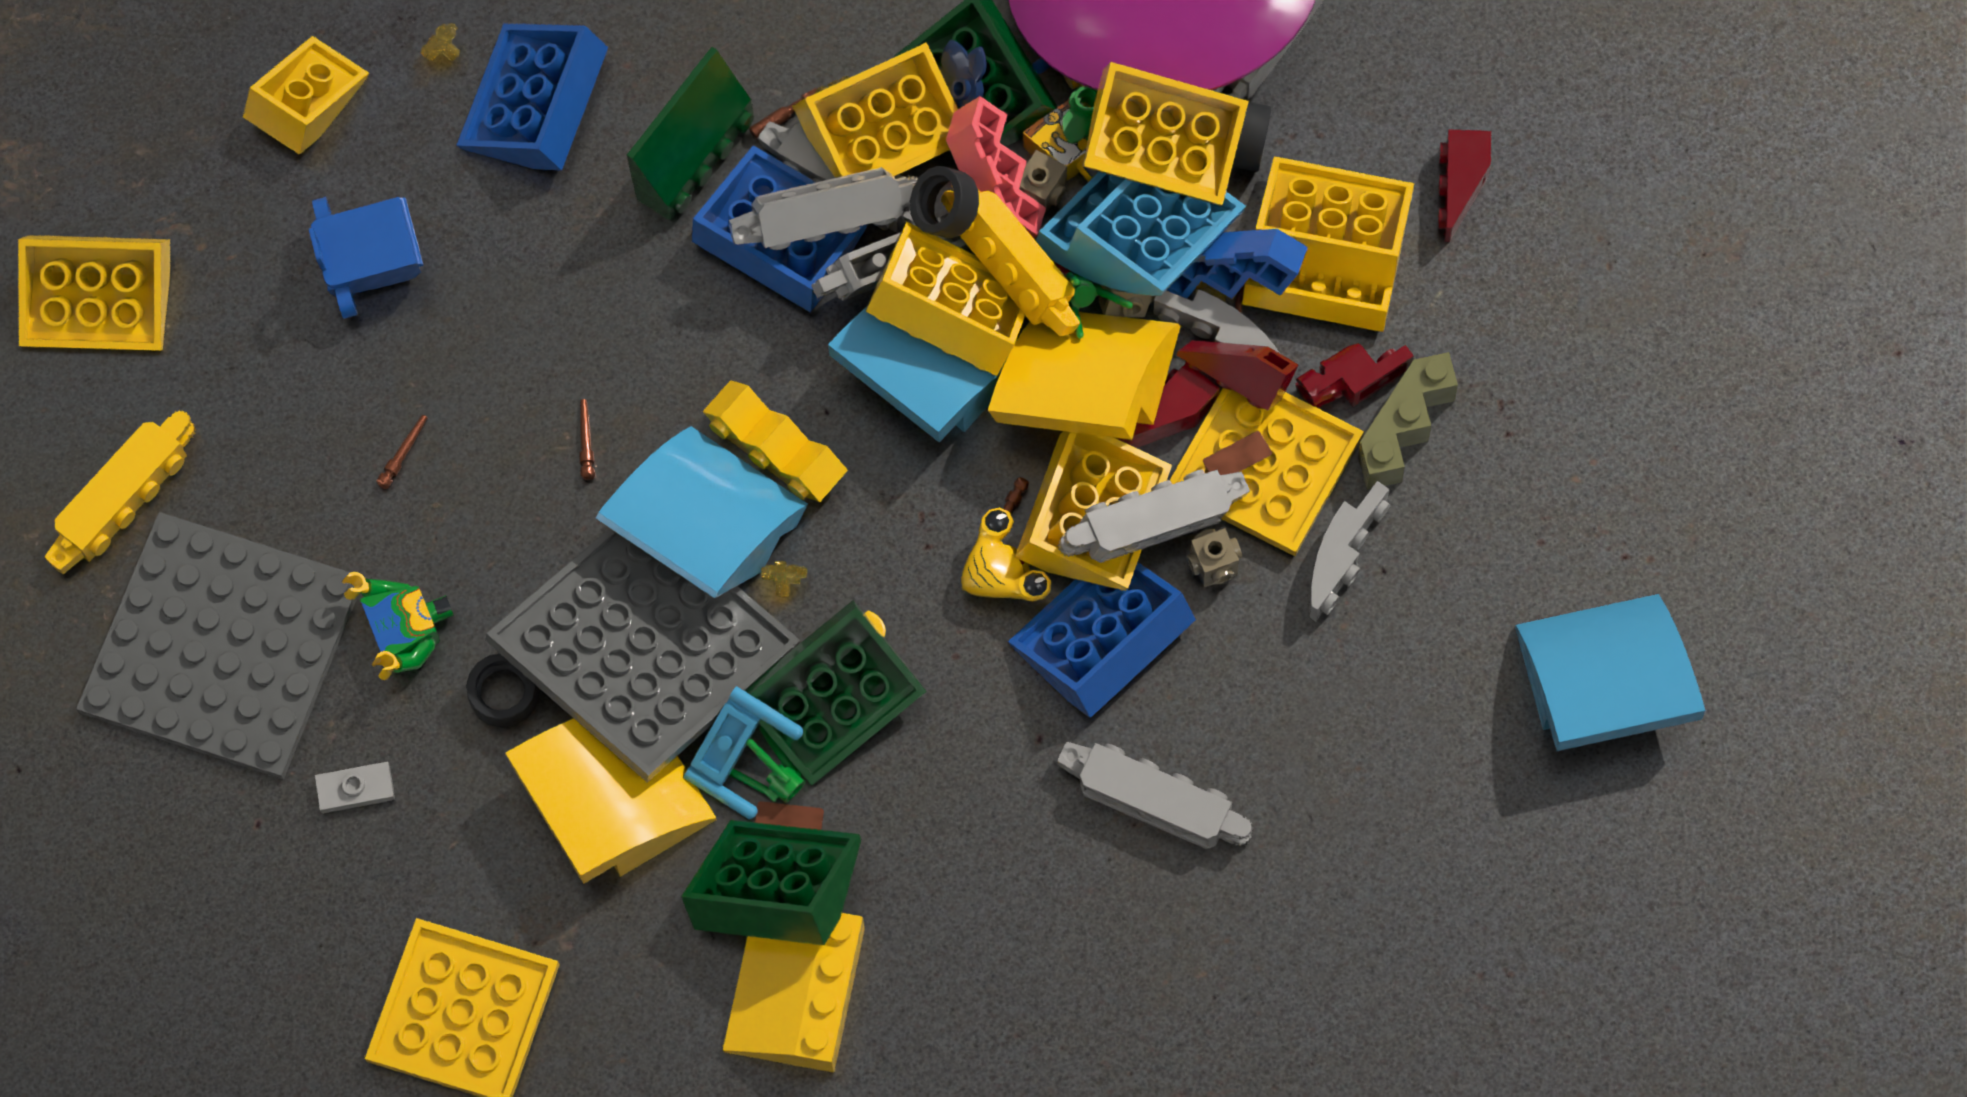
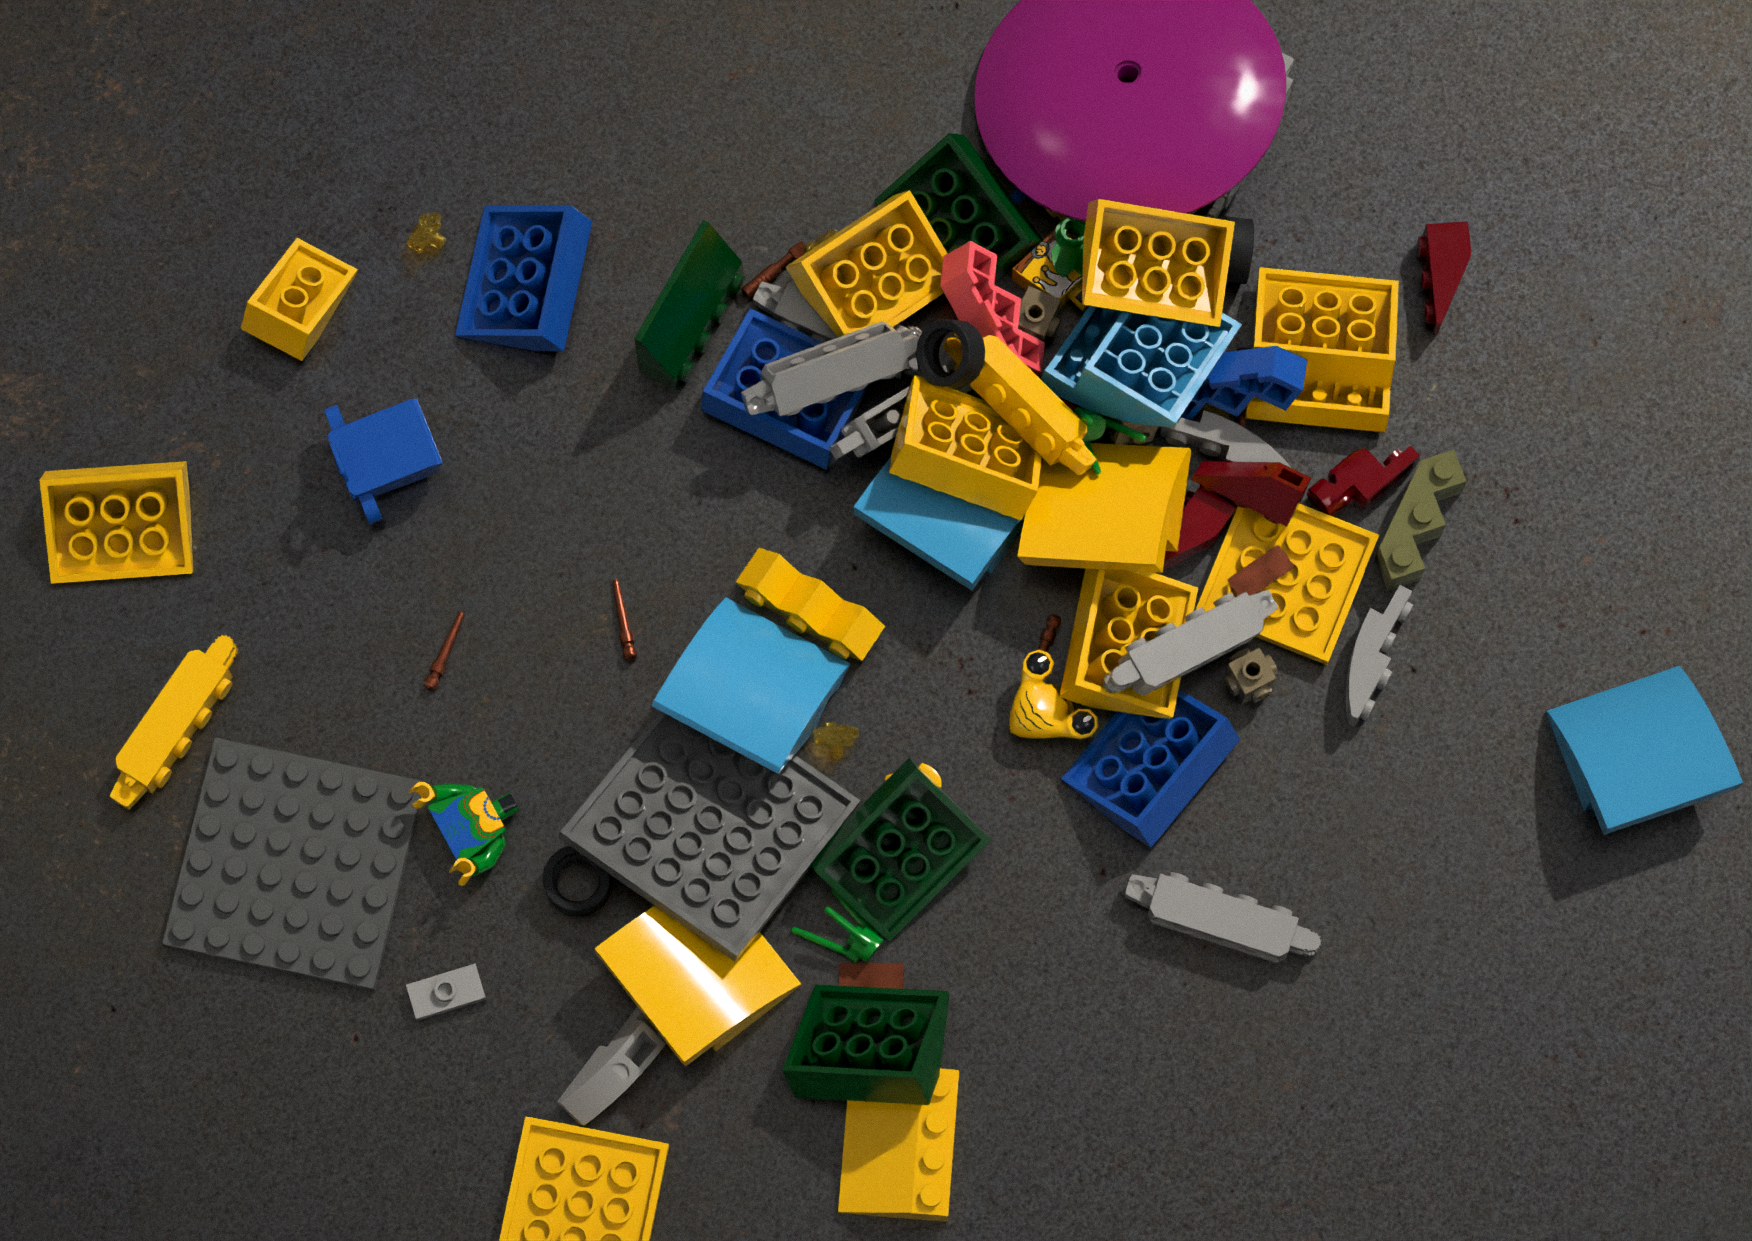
camera: 10 degrees left, 5 degrees up
dark azure plate [683,686,803,819] -> none
dark blue plate [939,40,986,107] -> none
none -> light grey slope [557,1006,666,1126]

